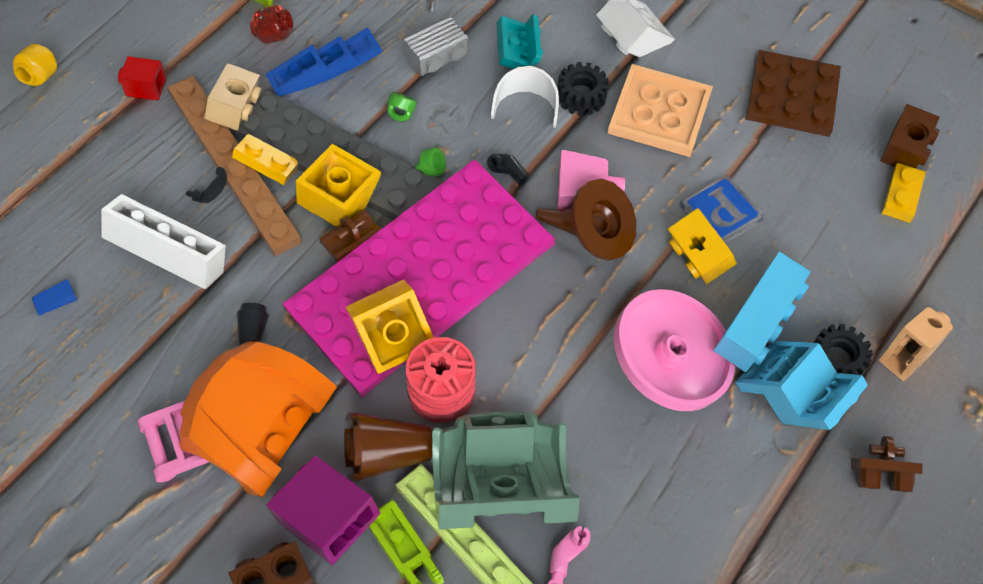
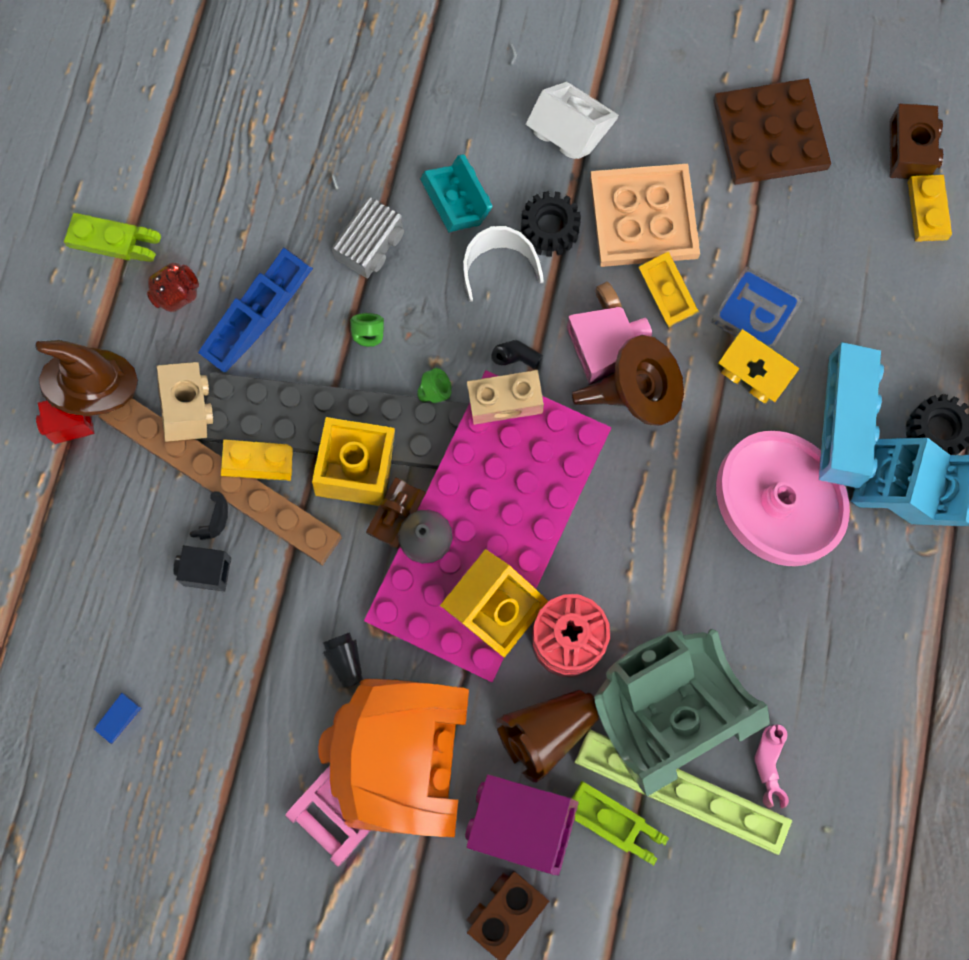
camera: 20 degrees left, 15 degrees up
white brick [101,194,226,289] -> none
none -> reddish brown piece [35,340,138,416]
none -> black brick [173,545,231,592]
none -> dark grey helmet [398,510,453,564]
none -> tan brick [467,370,544,425]
none -> medium nougat tile [595,281,622,310]
none -> yellow plate [639,251,699,327]

